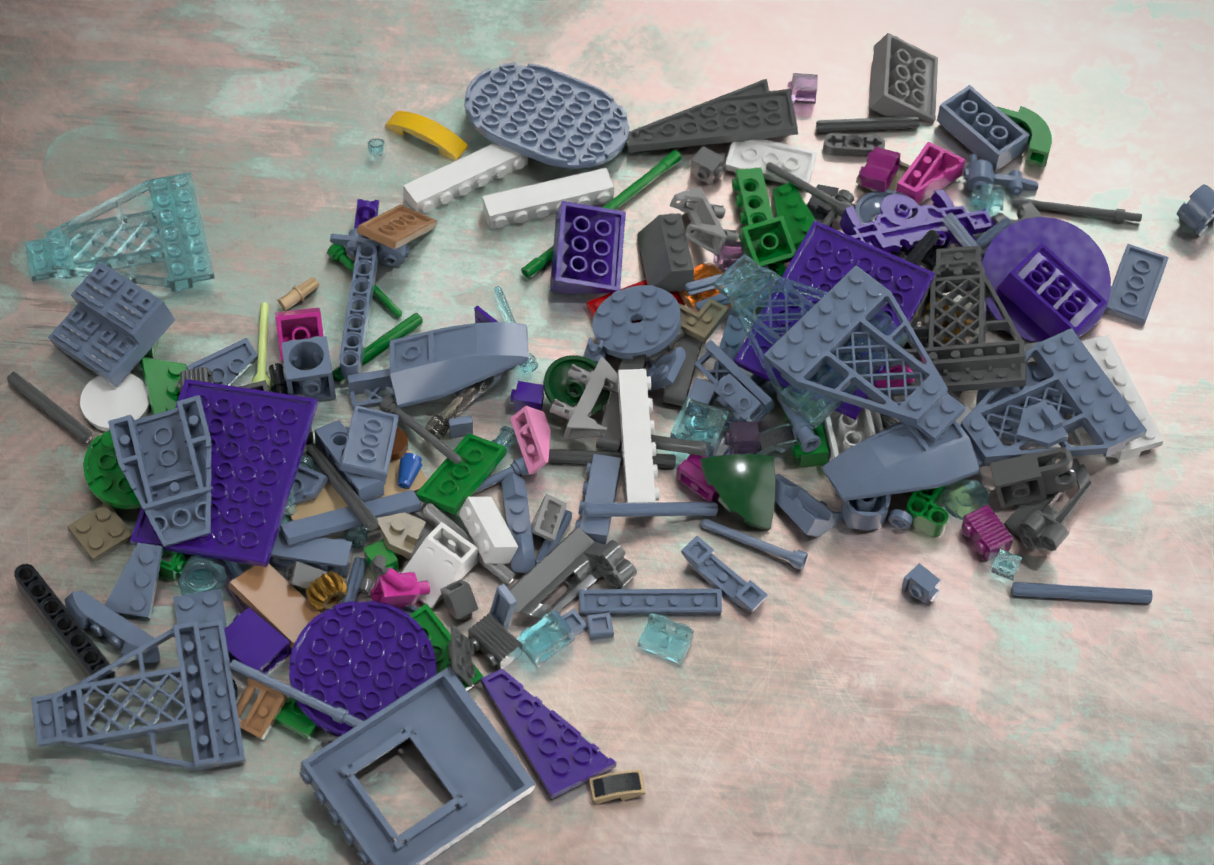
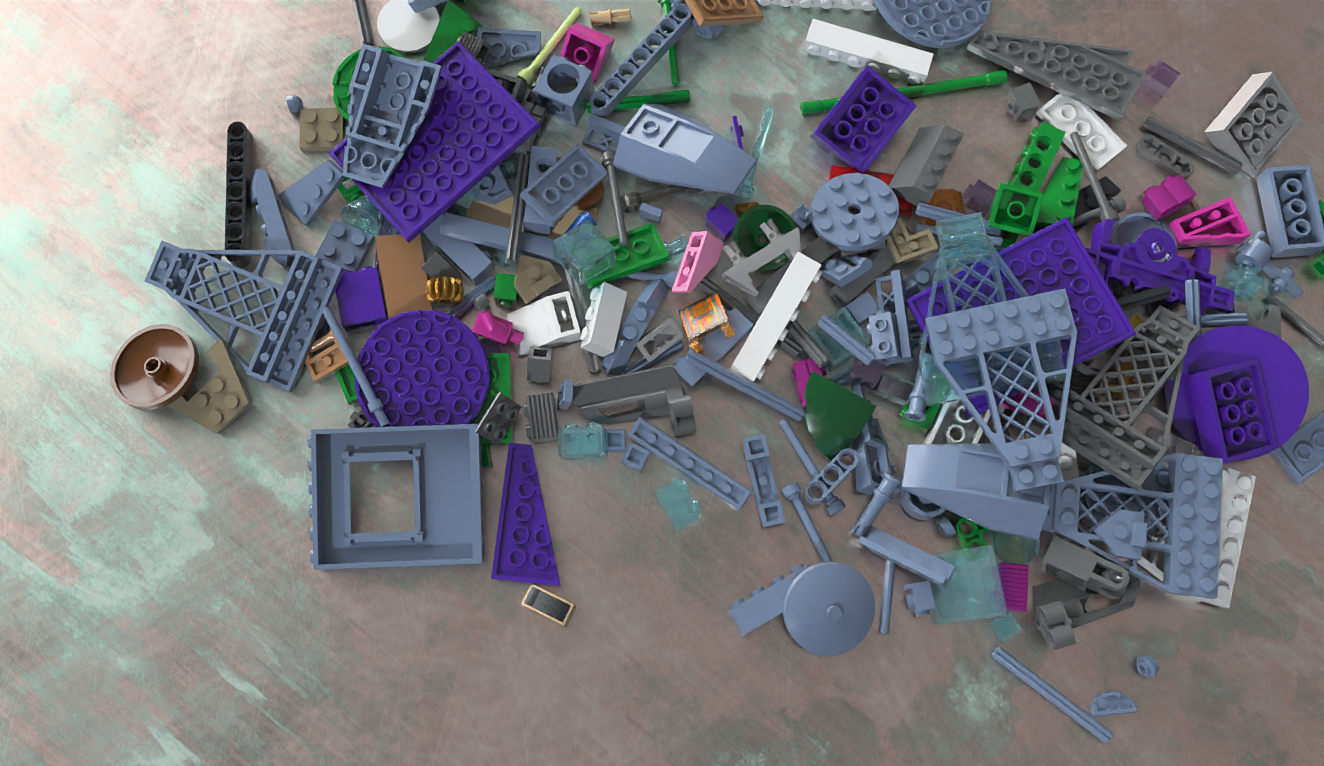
camera: 35 degrees right, 20 degrees up
light grey hose [669,187,739,255] -> none
none -> reddish brown dish [110,324,199,410]
none -> dark tan wing [167,339,252,433]
none -> sand blue hinge [286,96,303,114]
none -> clear light blue brick [553,220,615,286]
none -> flag [679,291,735,353]
none -> sand blue brick [729,563,811,636]
none -> pearl gold tile [735,202,759,213]
none -> sand blue piece [781,481,833,562]
none -> sand blue dish [783,562,875,656]
none -> sand blue beam [805,448,859,505]
none -> sand blue axle [818,315,875,365]
none -> sand blue pin [851,471,902,537]
none -> sand blue fence [858,526,956,589]
none -> sand blue bar [880,560,895,634]
none -> clear light blue plate [928,544,1008,625]
none -> sand blue tile [1090,690,1138,717]
none -> sand blue plate [1137,655,1160,678]

